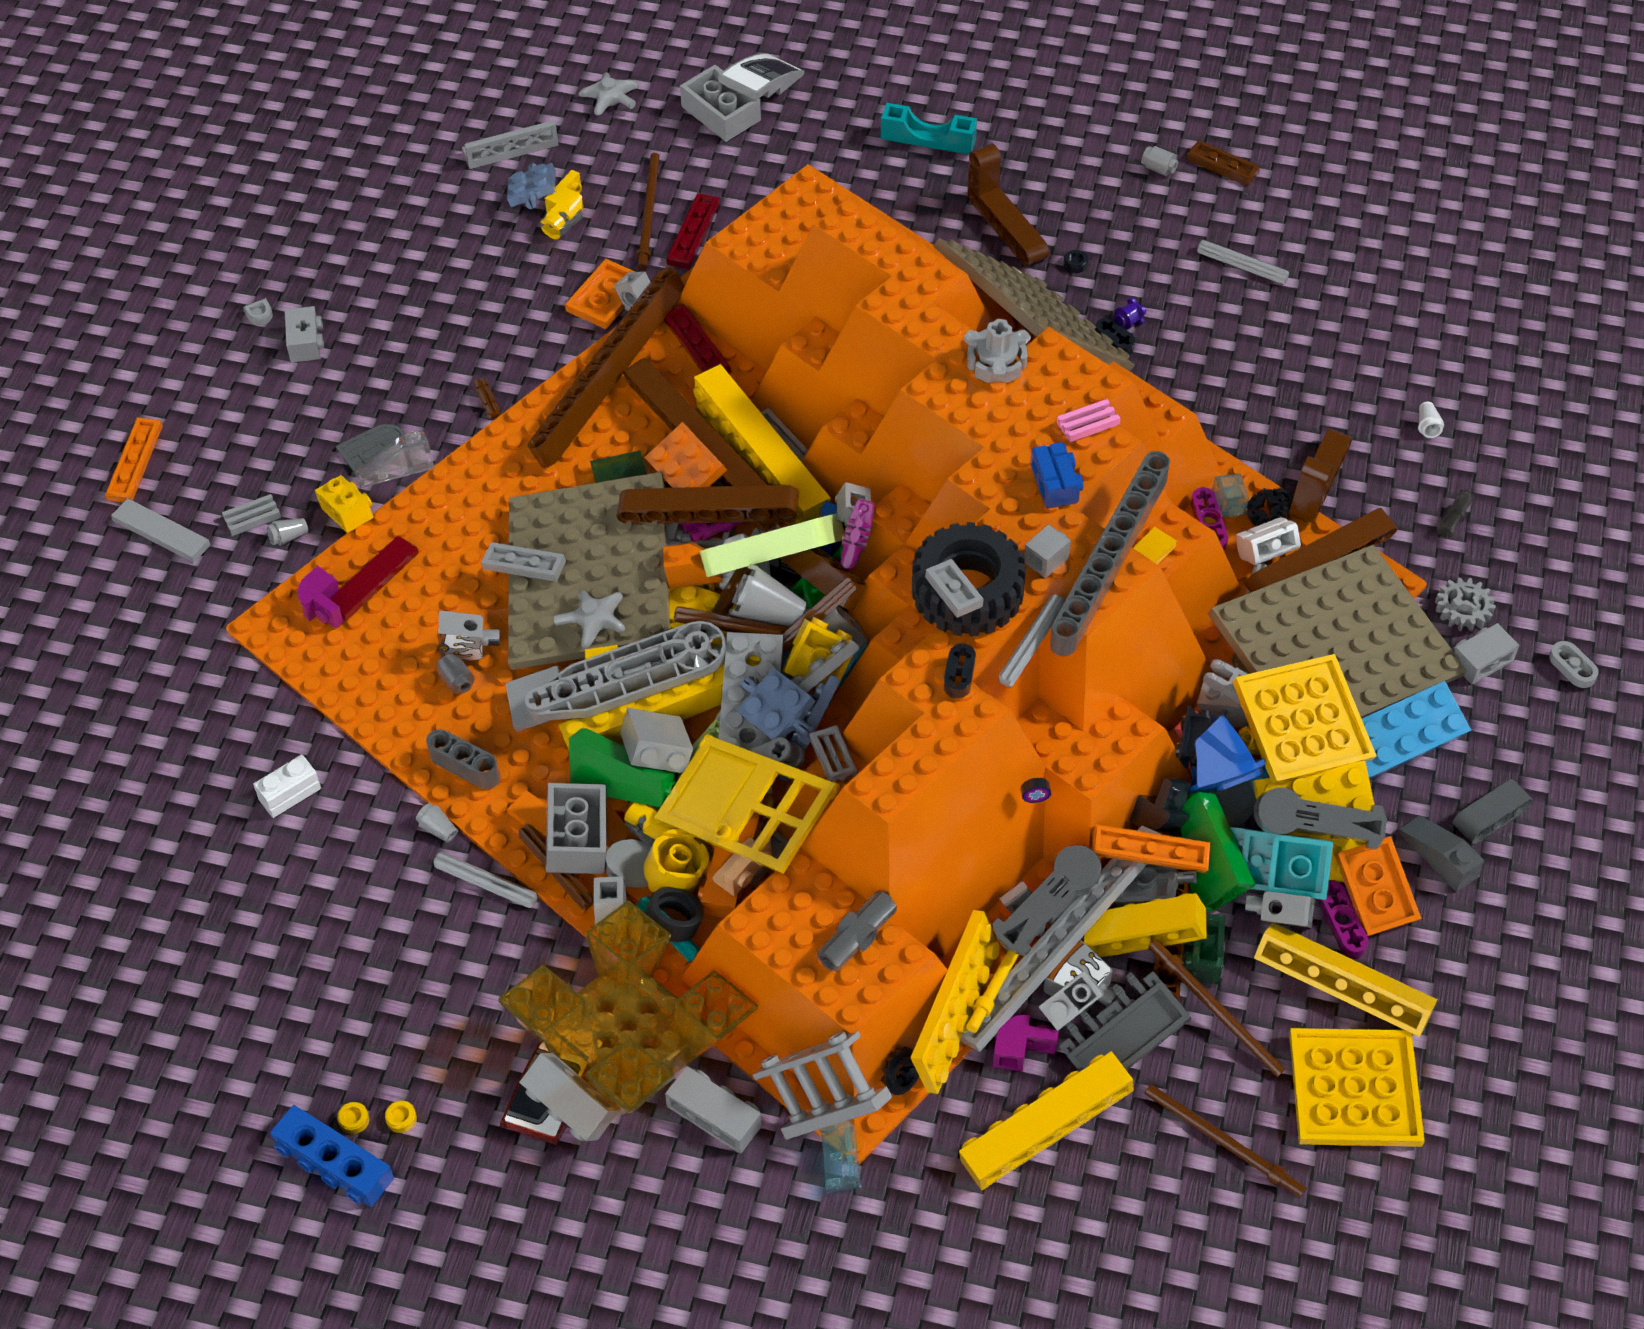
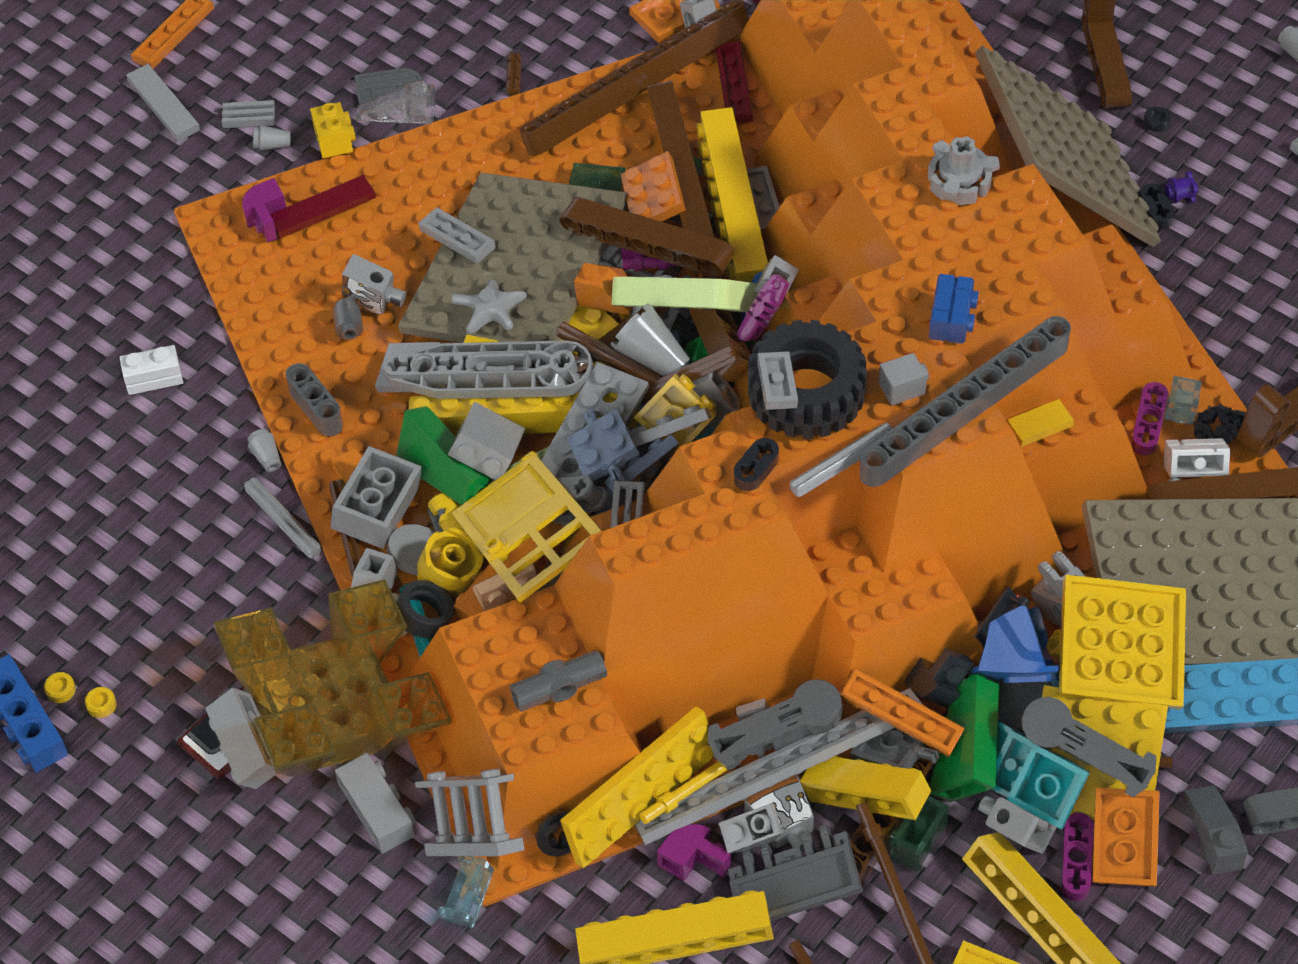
camera: 25 degrees right, 0 degrees up
tile [1020,778,1051,803] -> none
bright pink tile [1057,399,1120,442] -> none

